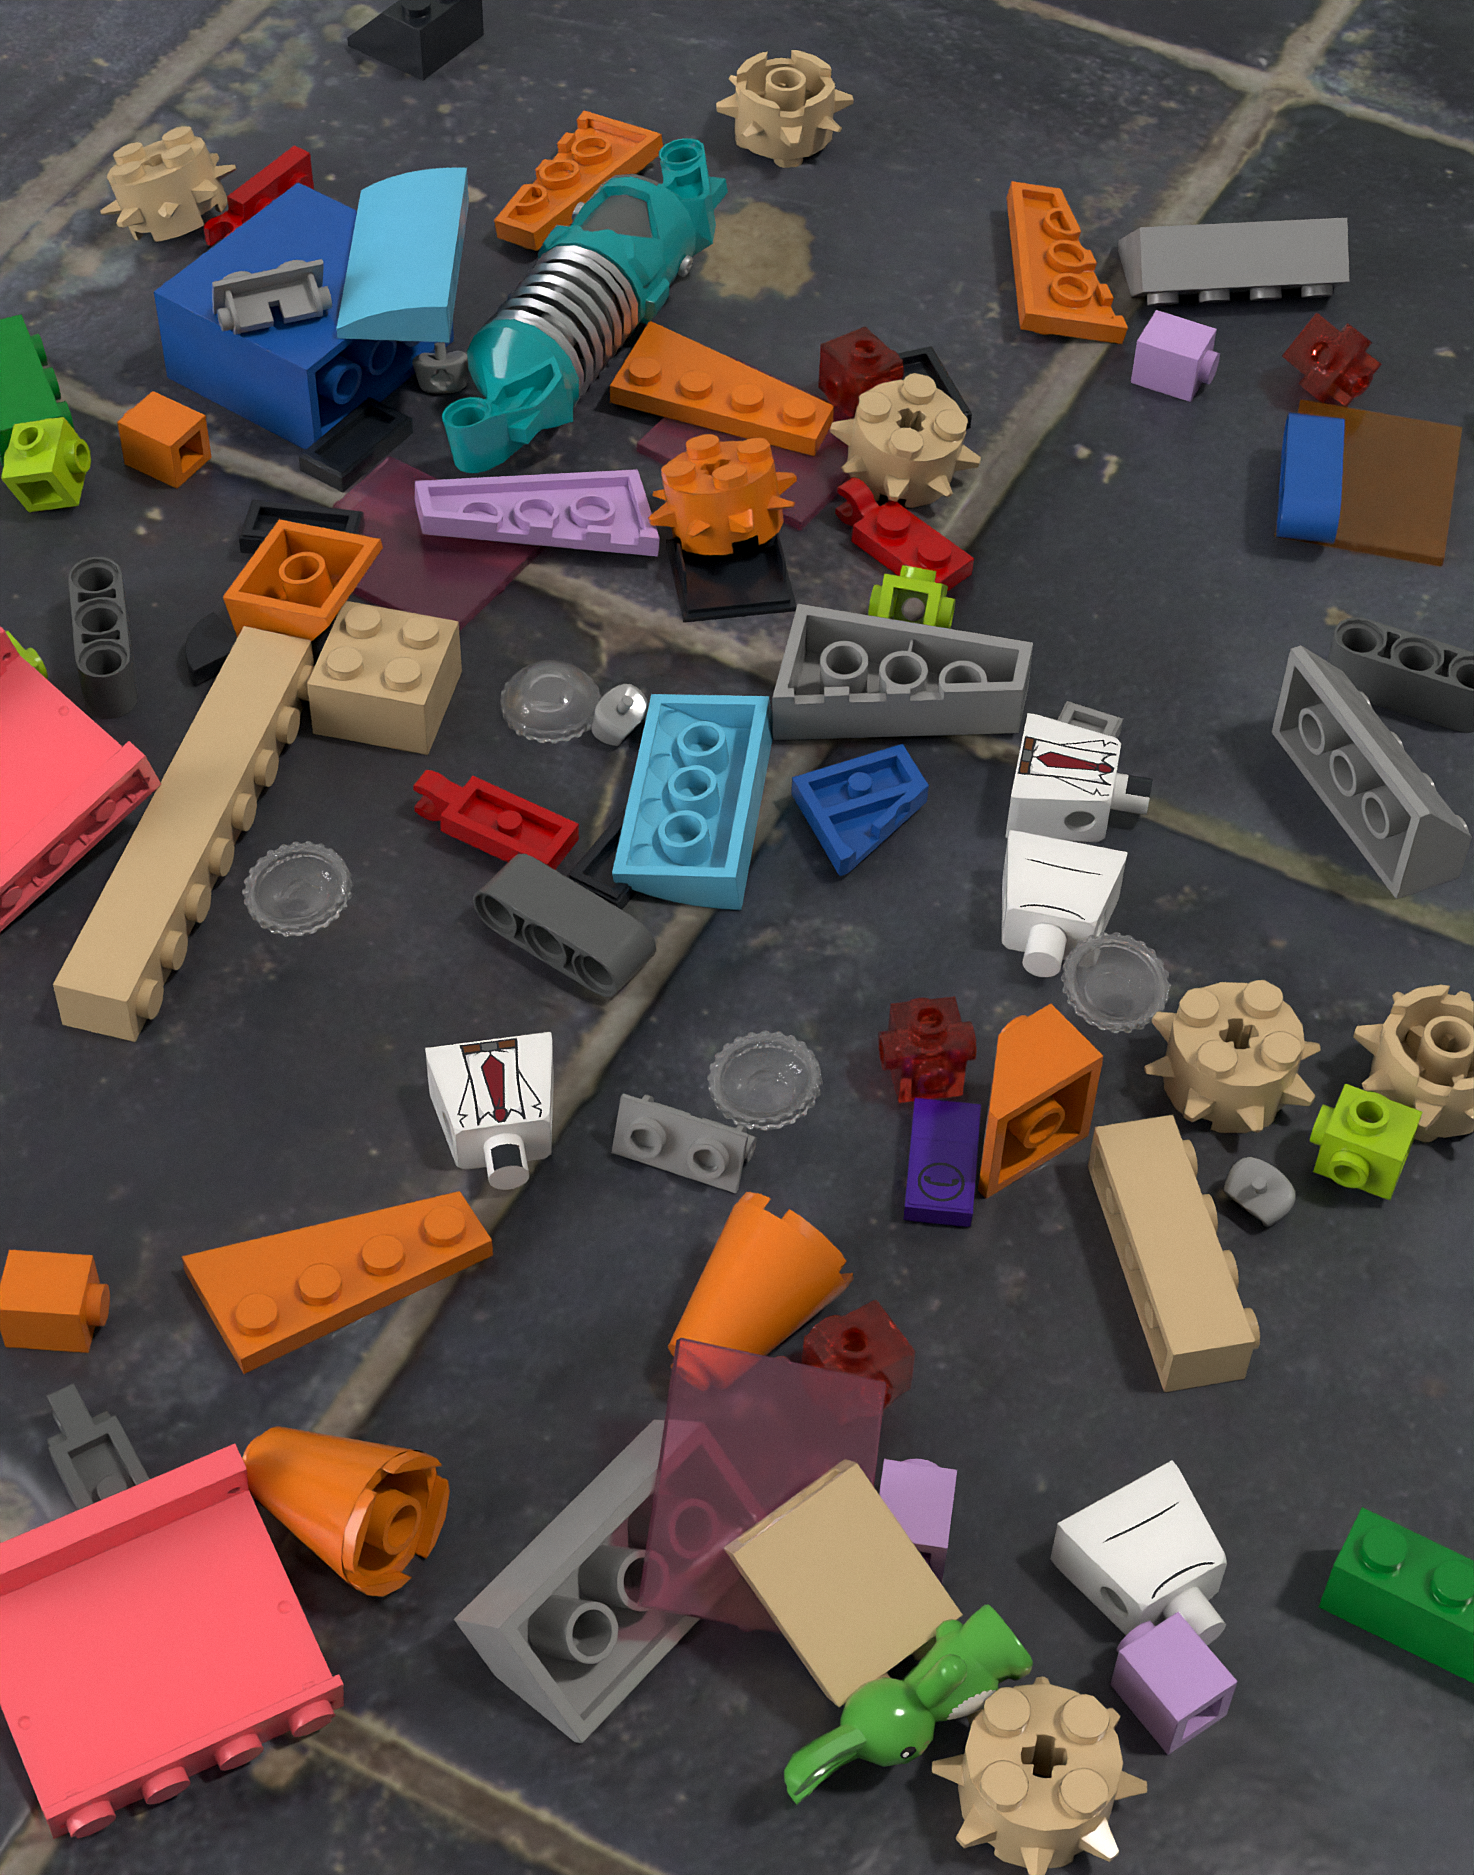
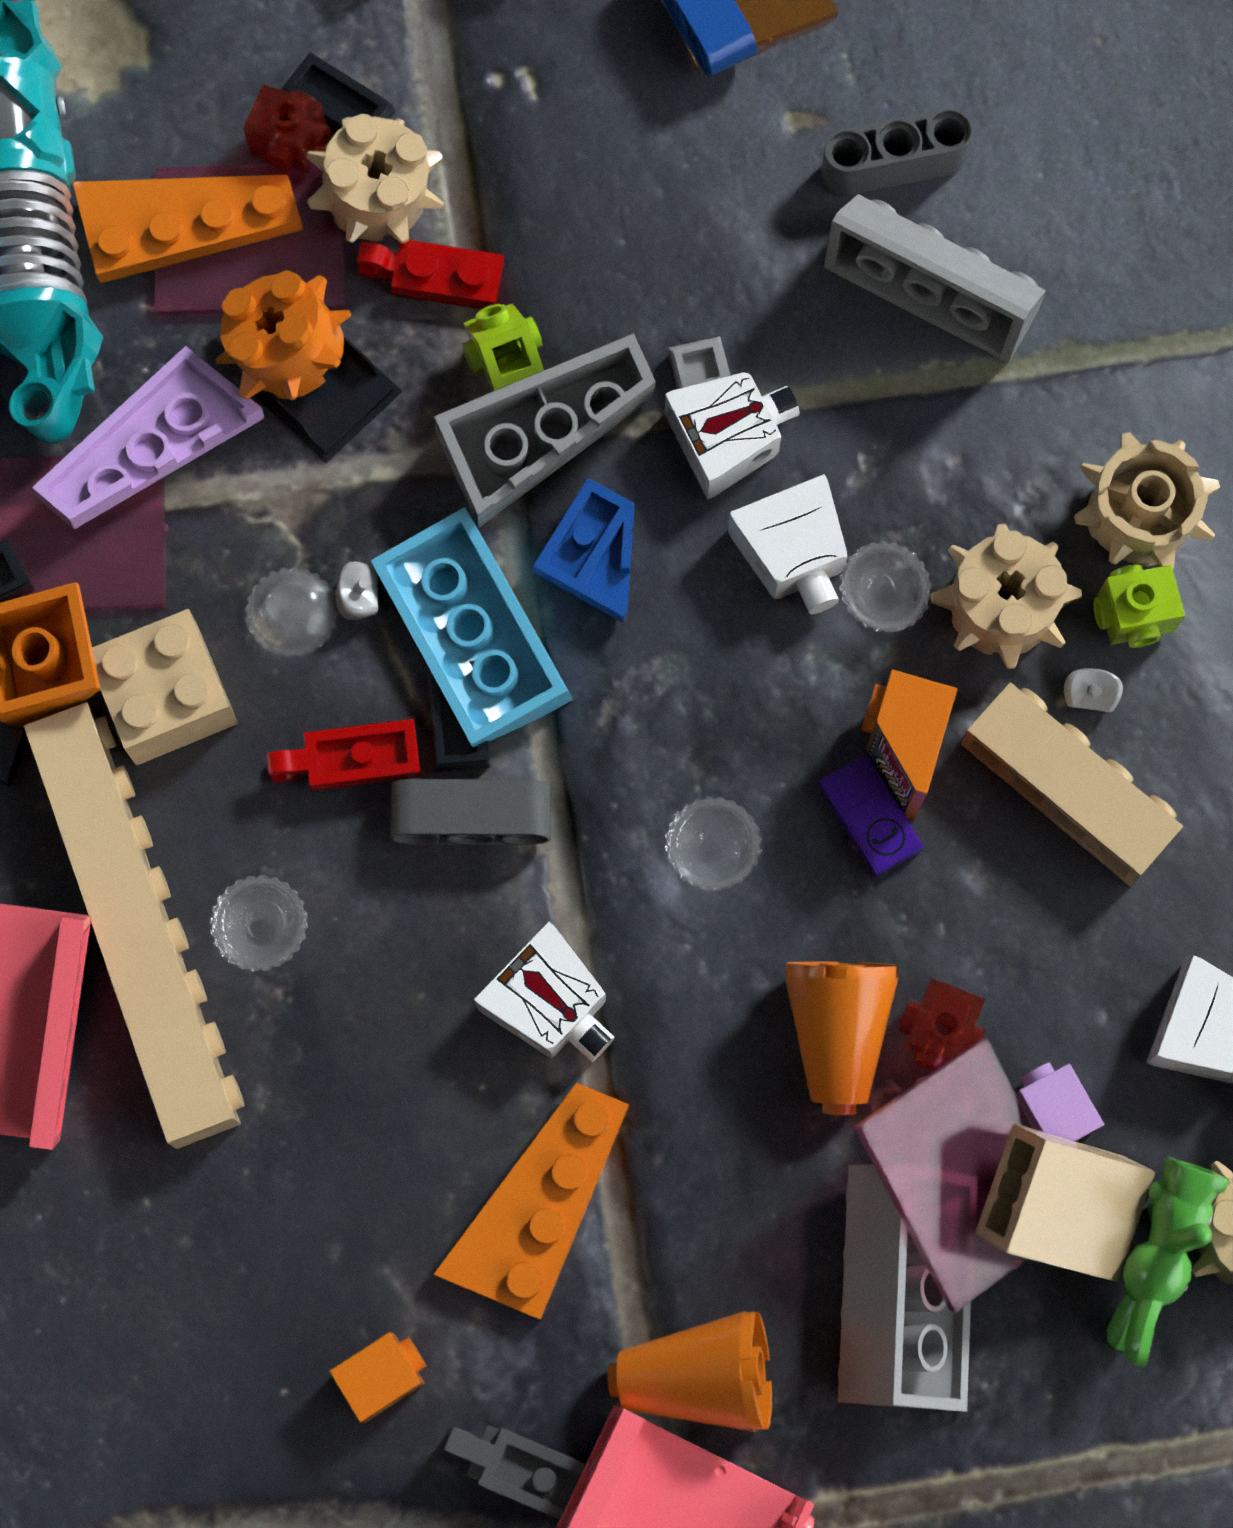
camera: 35 degrees left, 25 degrees up
light grey hinge [611,1094,757,1193] -> none
clear red brick [878,996,977,1103] -> none

